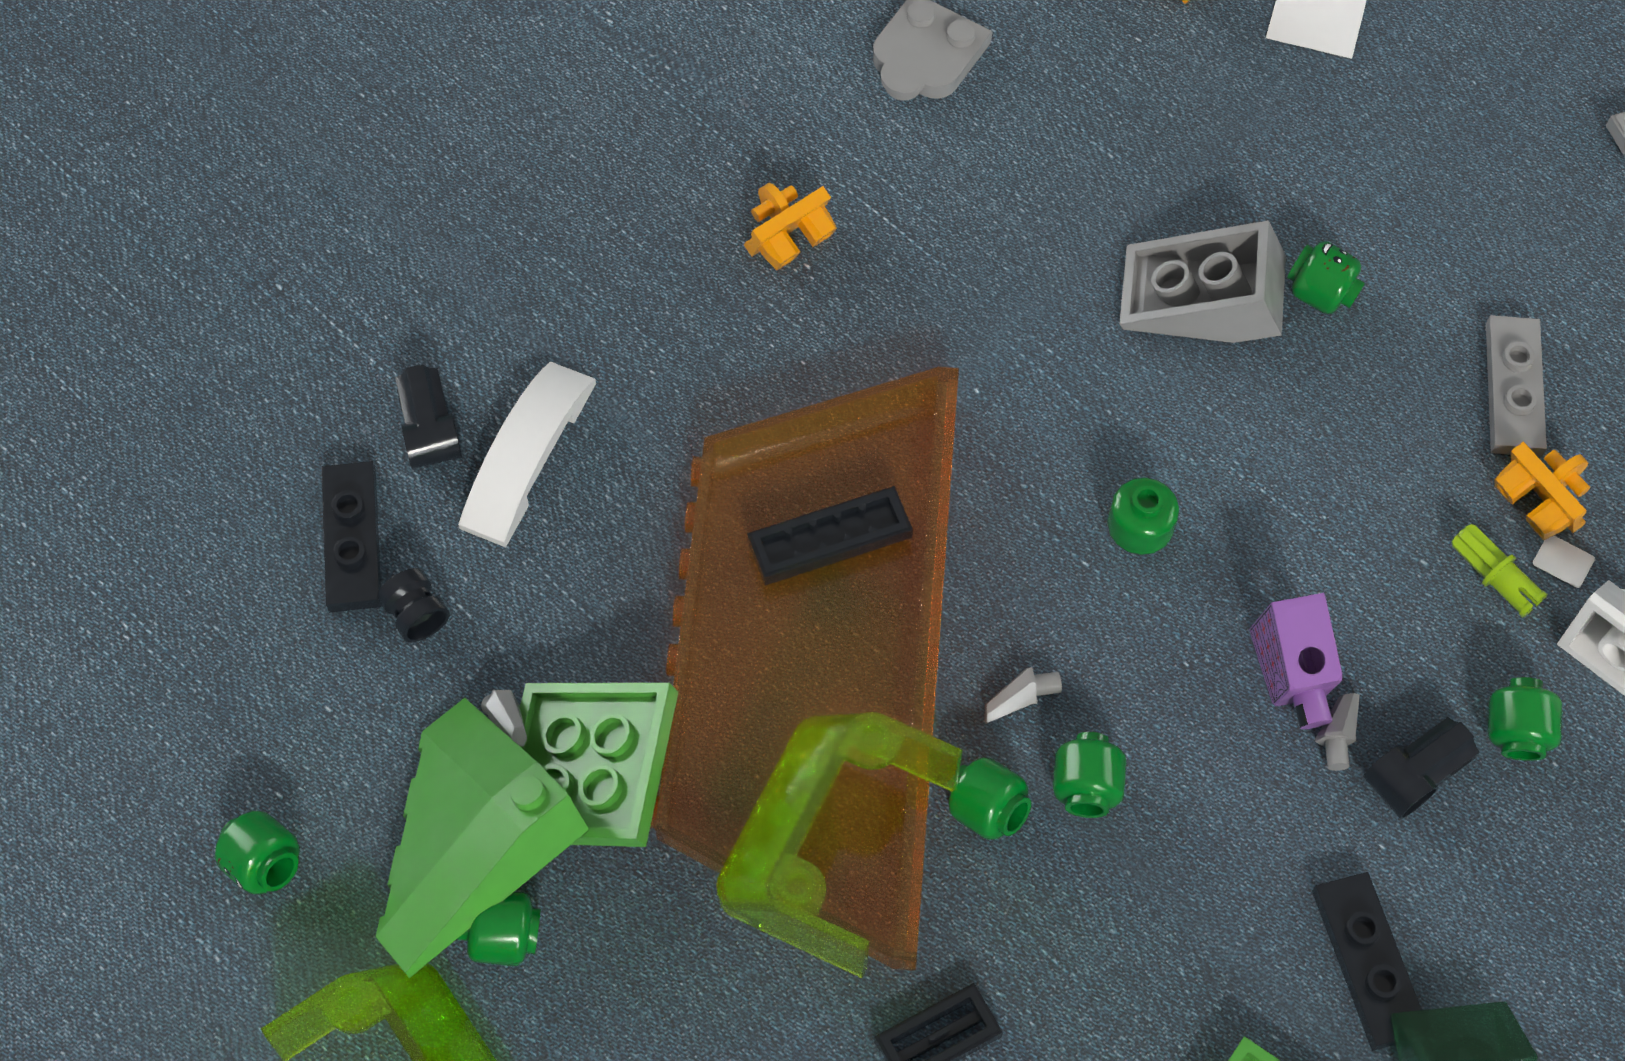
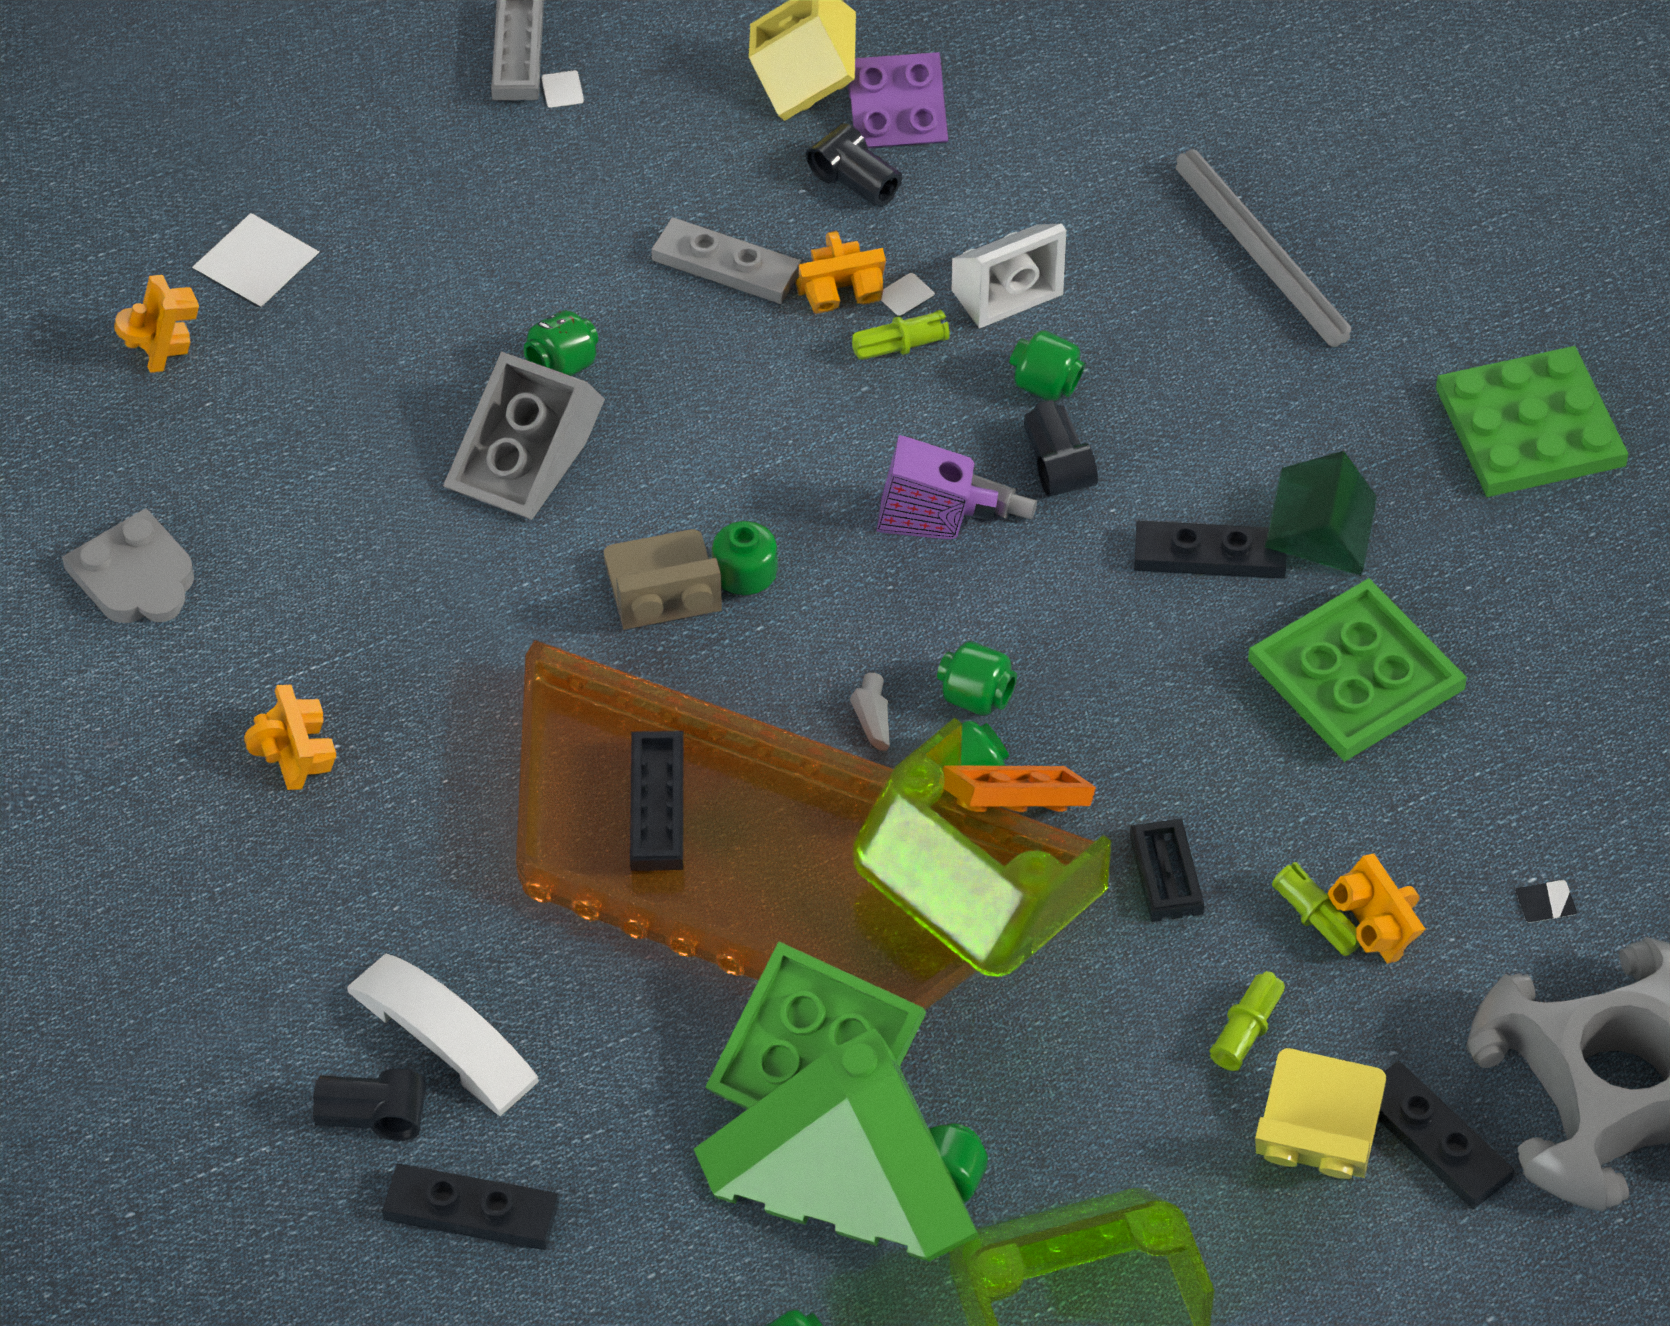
camera: 70 degrees left, 10 degrees down
black wheel [377,568,450,642] -> none
light grey bar [481,690,527,746] -> none
none -> dark tan bracket [604,529,722,630]
none -> orange plate [939,766,1096,812]

